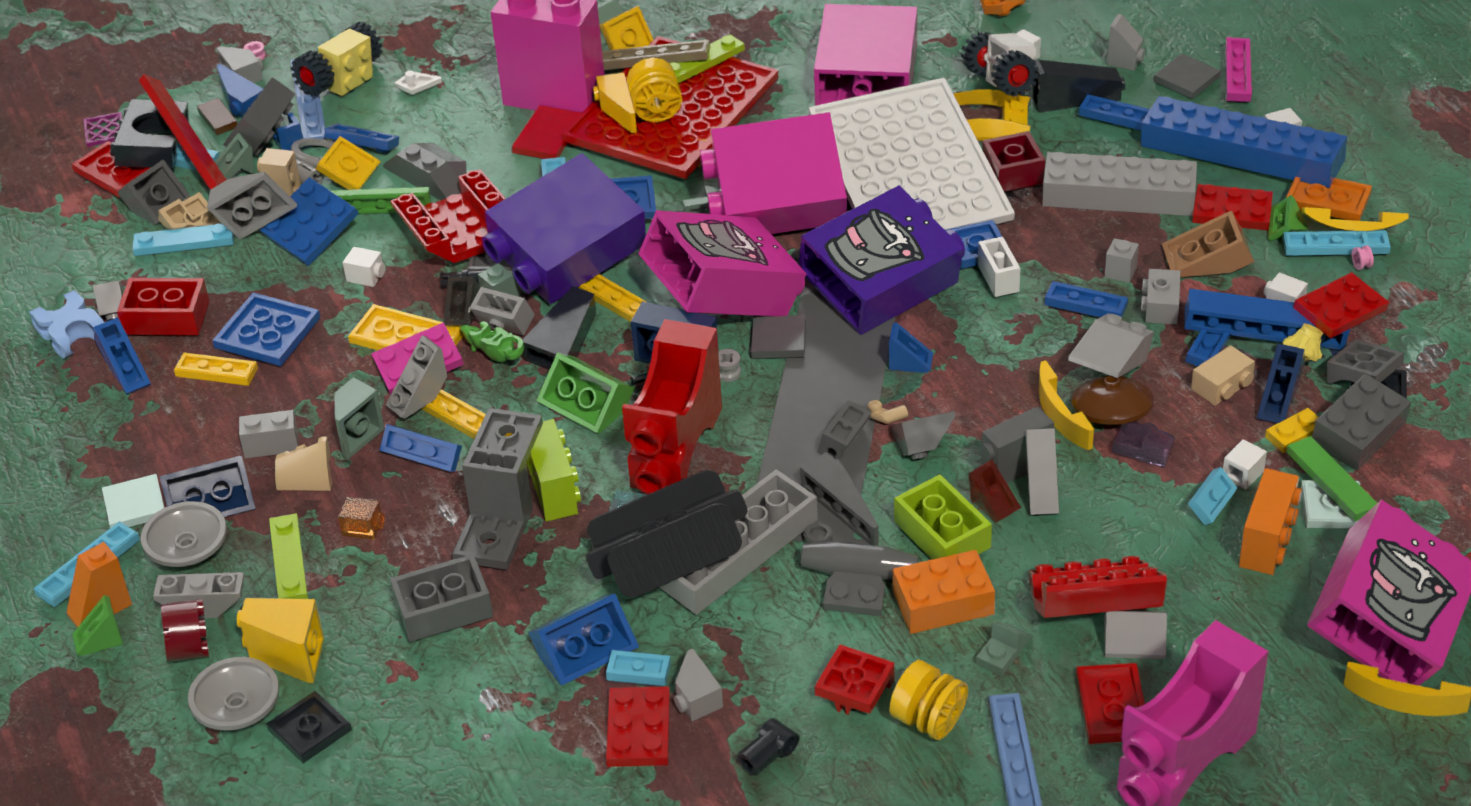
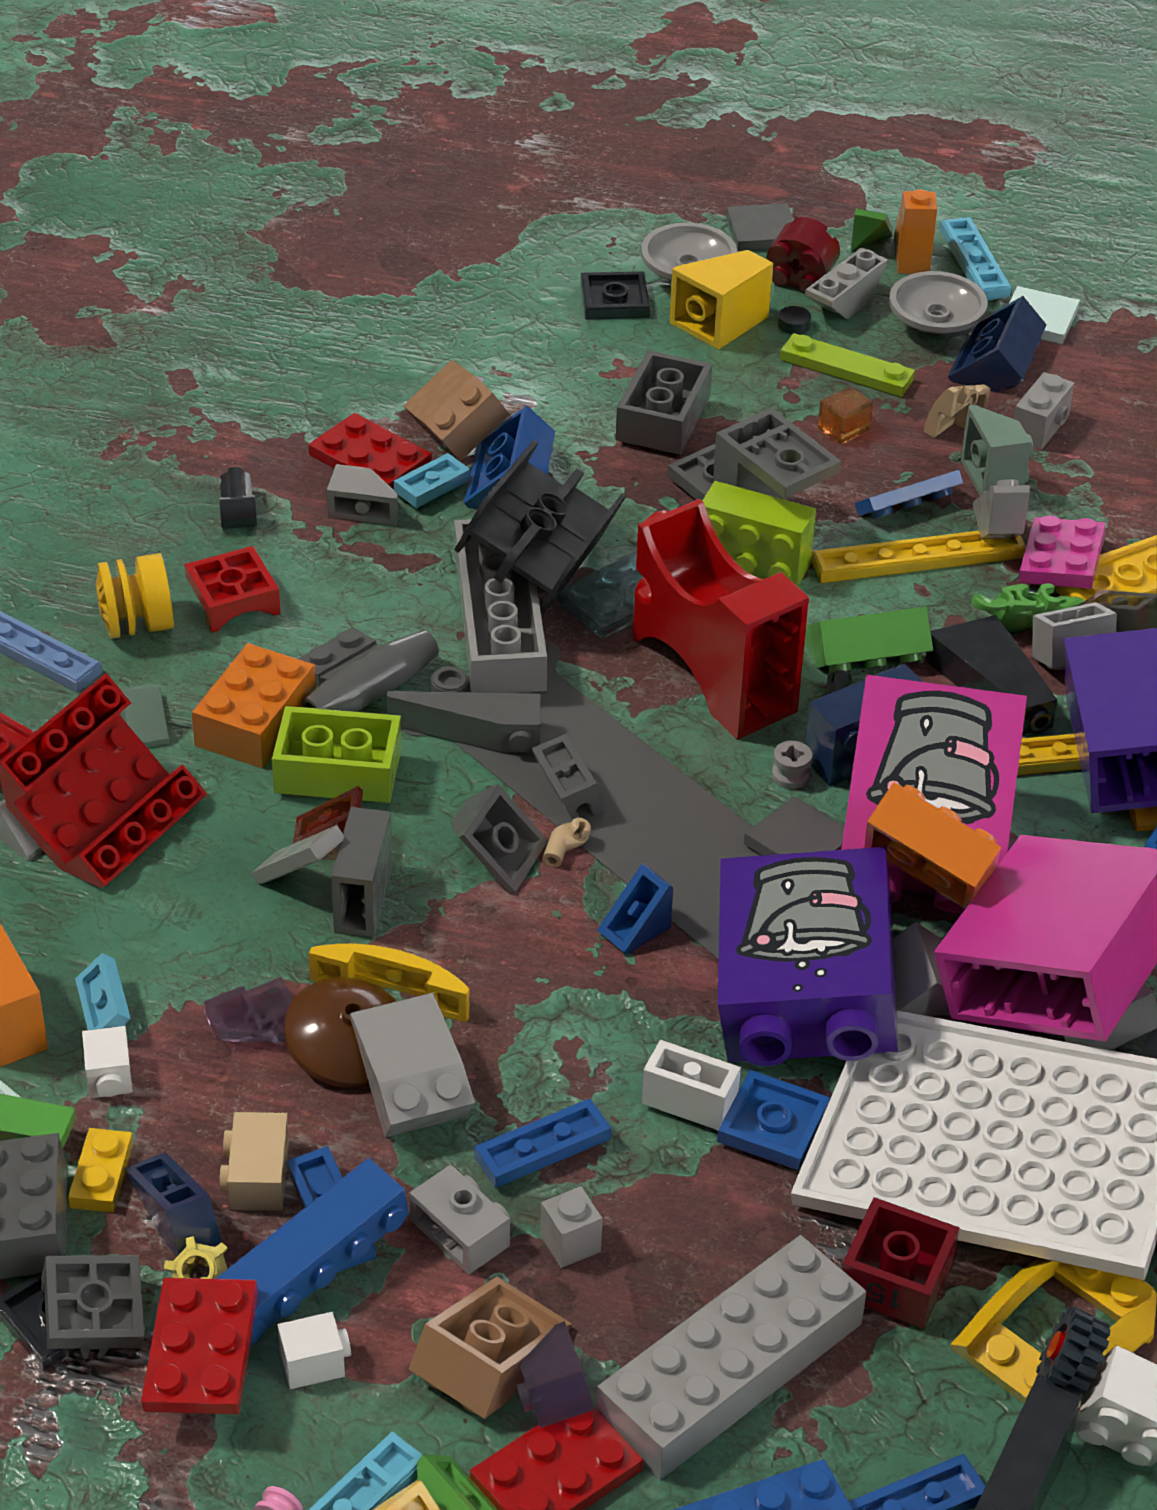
camera: 125 degrees right, 0 degrees up
none -> medium nougat slope [403,360,510,462]
none -> clear purple slope [516,1321,595,1428]
none -> dark grey tile [726,203,794,251]
none -> orange brick [864,782,1002,909]

